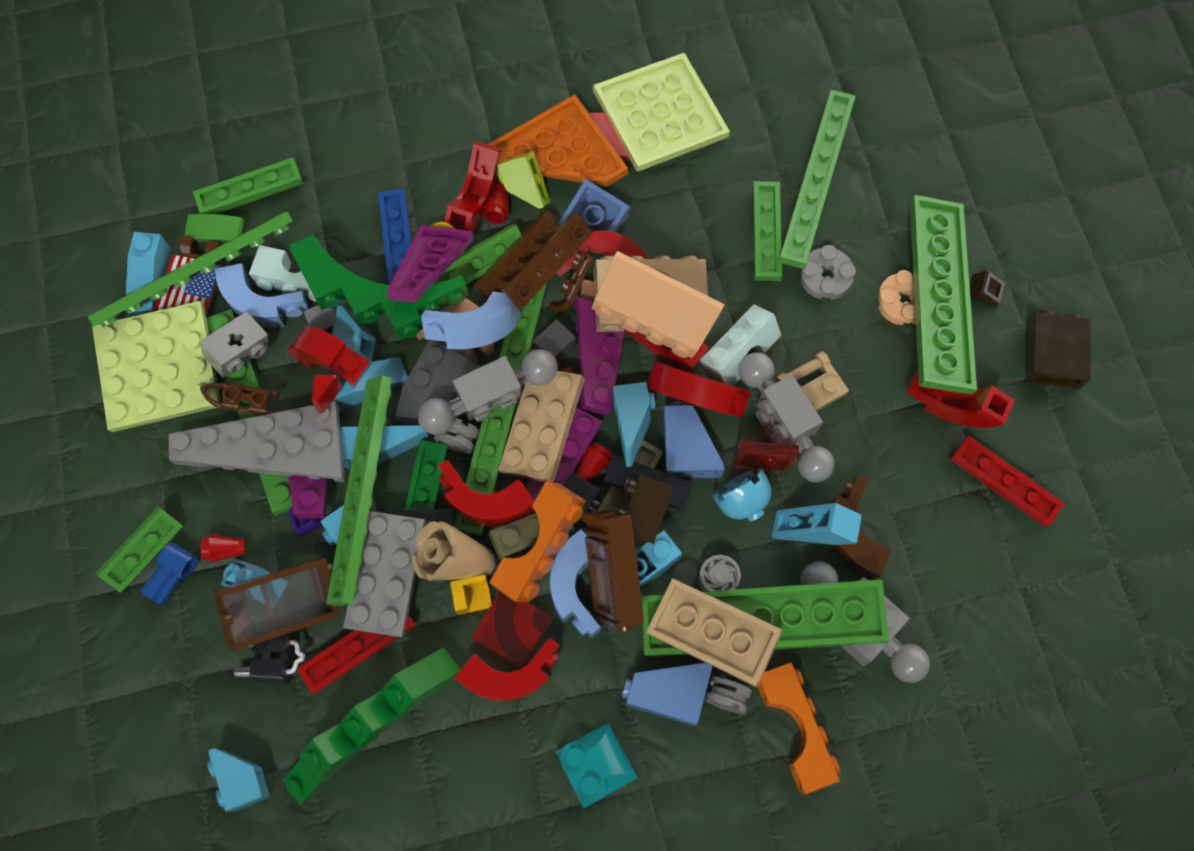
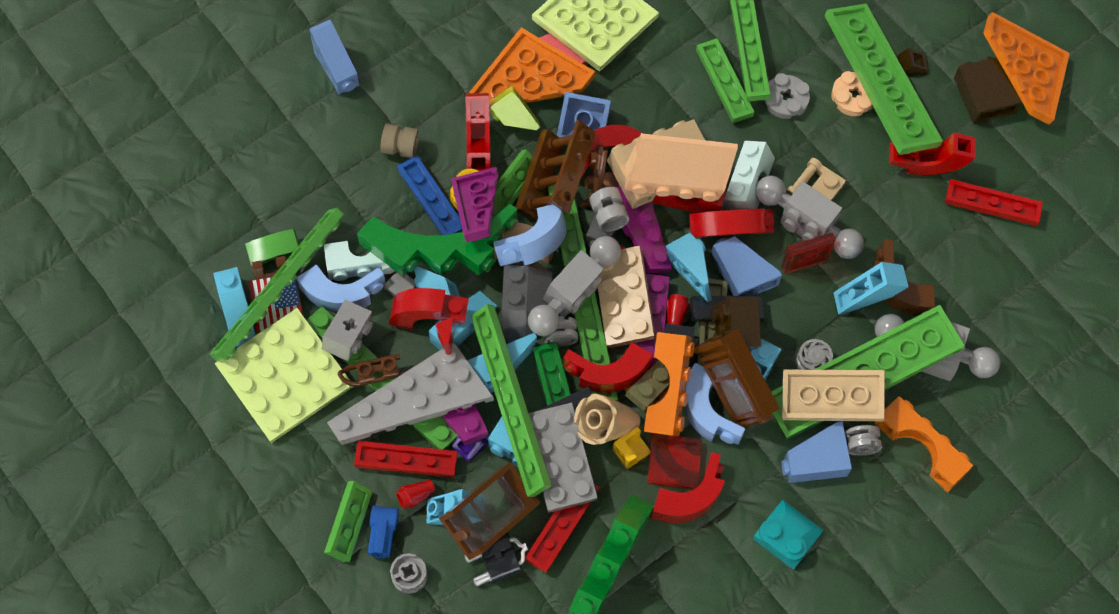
camera: 25 degrees left, 5 degrees down
bright green plate [193,157,303,214] -> none
red cone [483,184,510,224] -> none
medium azure cylinder [712,468,772,521] -> none
none -> medium blue slope [309,20,359,94]
none -> red plate [354,441,458,478]
none -> dark tan wheel [381,123,419,158]
none -> light grey wheel [390,553,428,594]
none -> light grey wheel [589,187,629,232]
none -> orange plate [983,12,1070,125]

